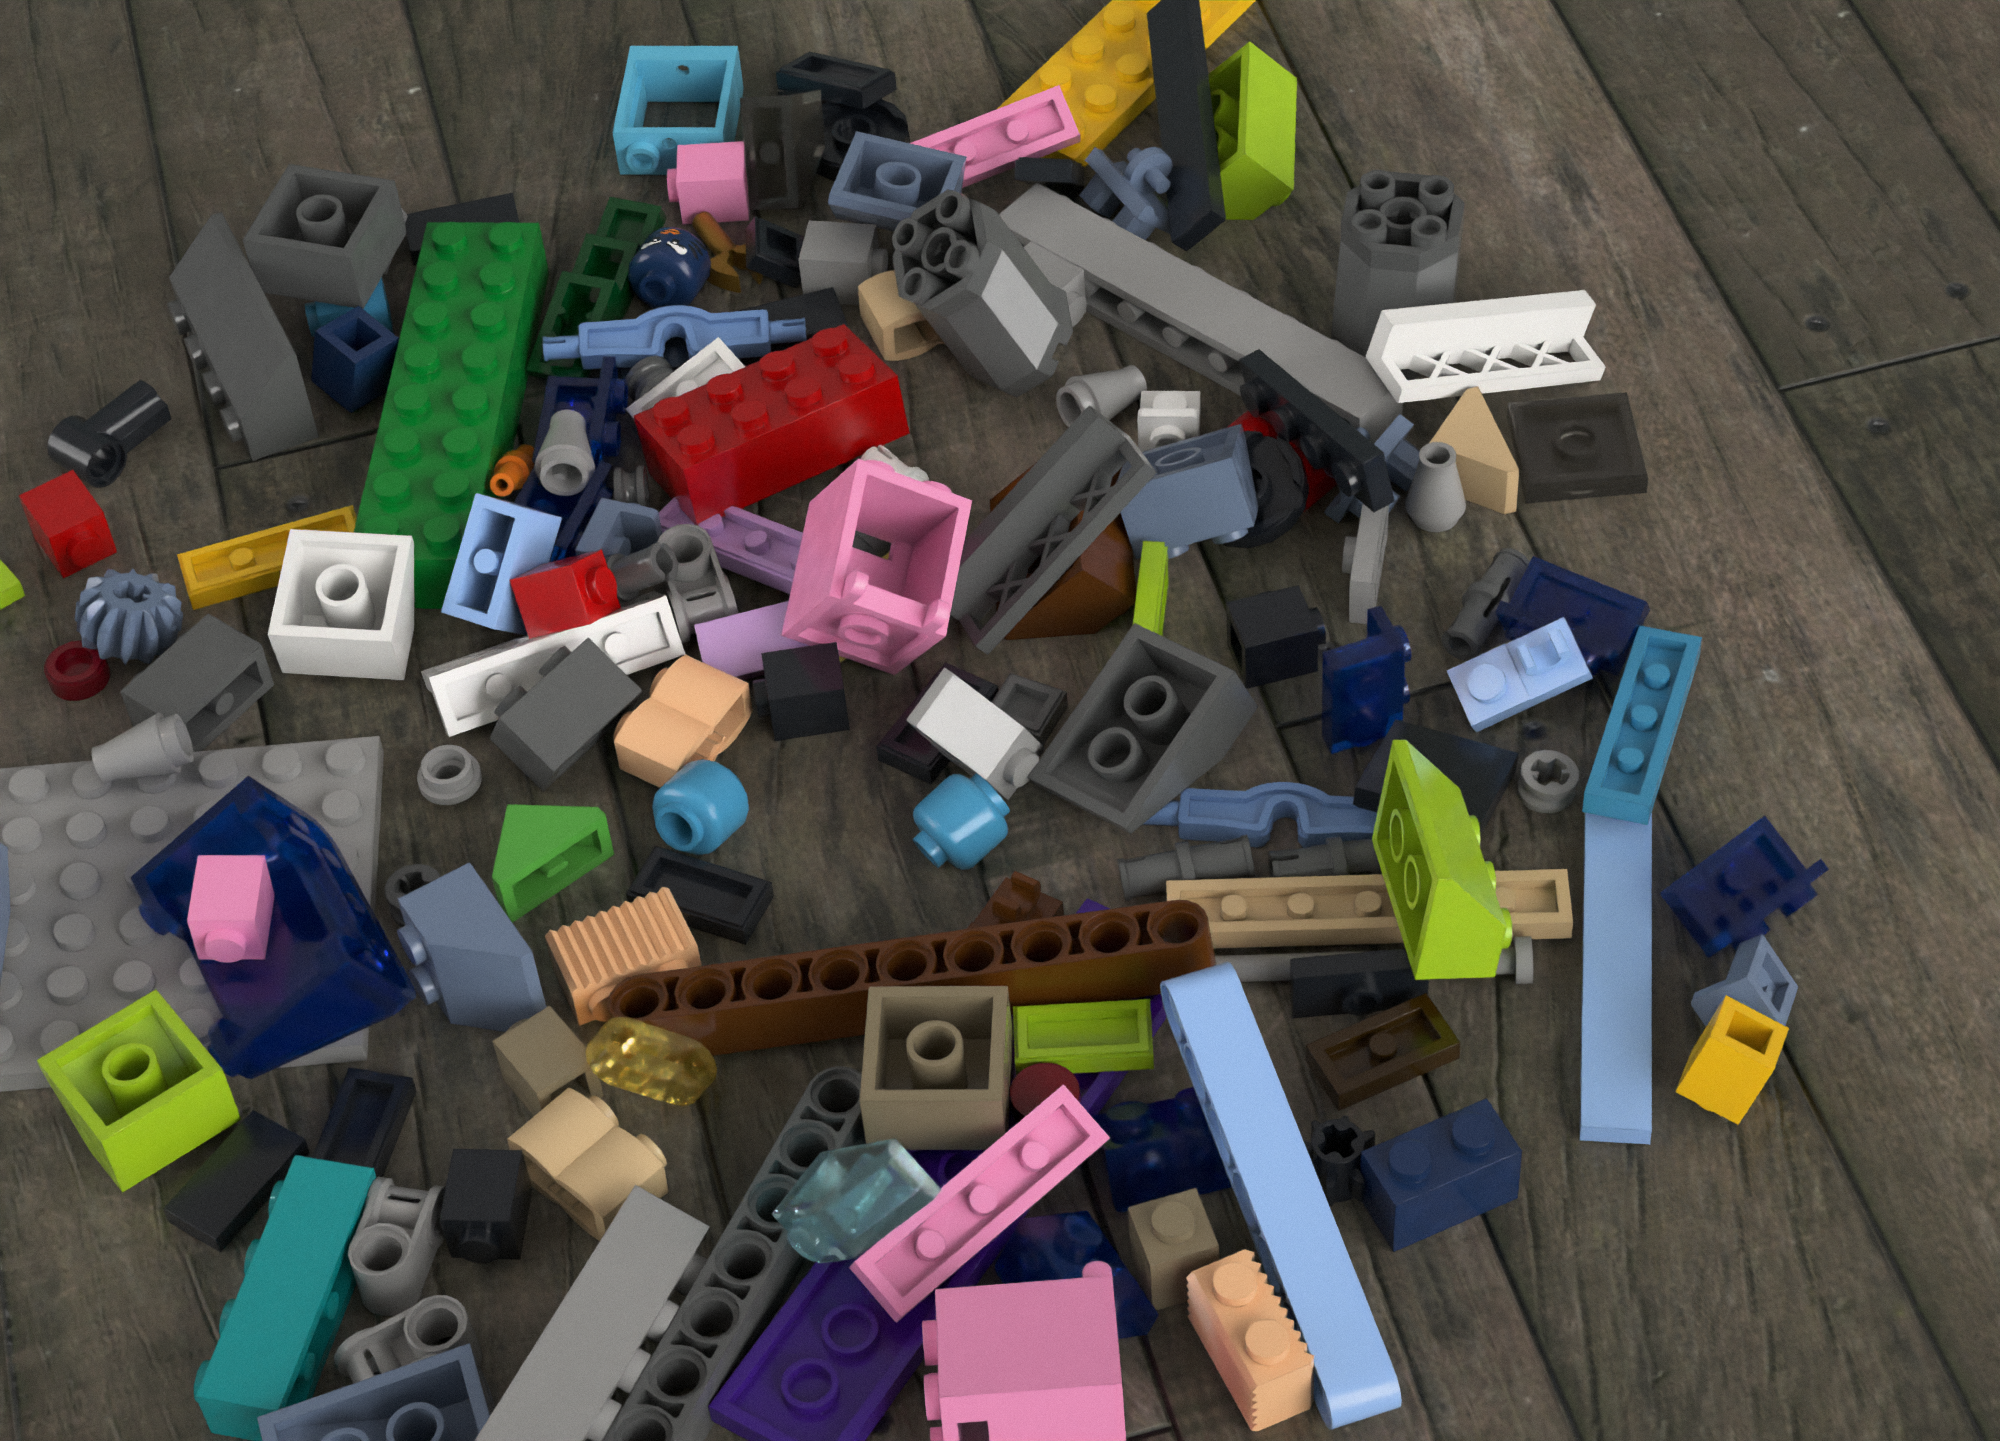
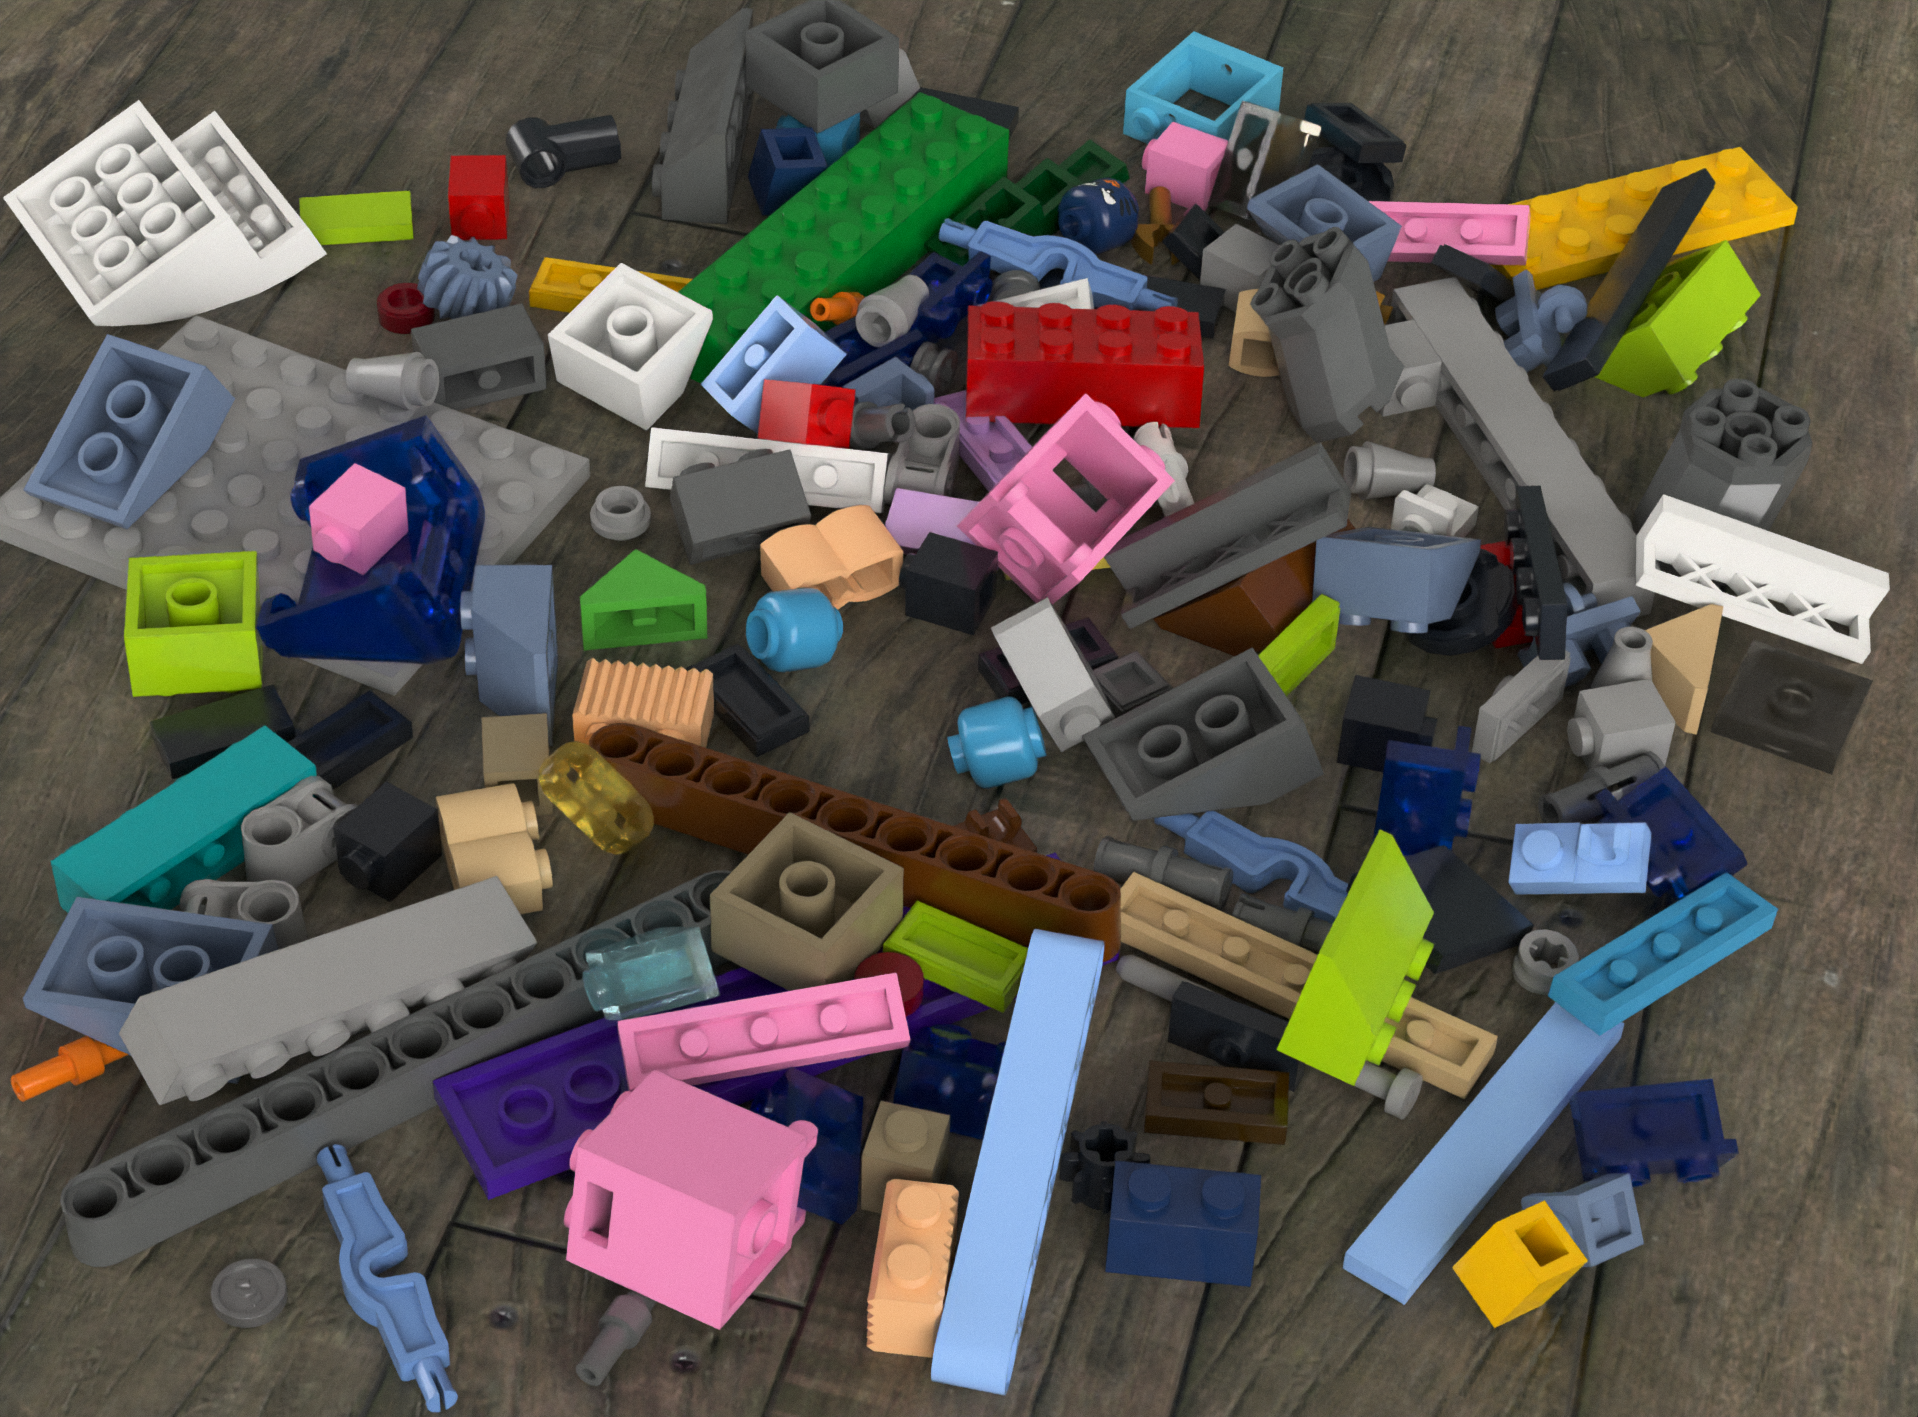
camera: 25 degrees right, 5 degrees down
none -> light grey brick [1567,678,1676,770]

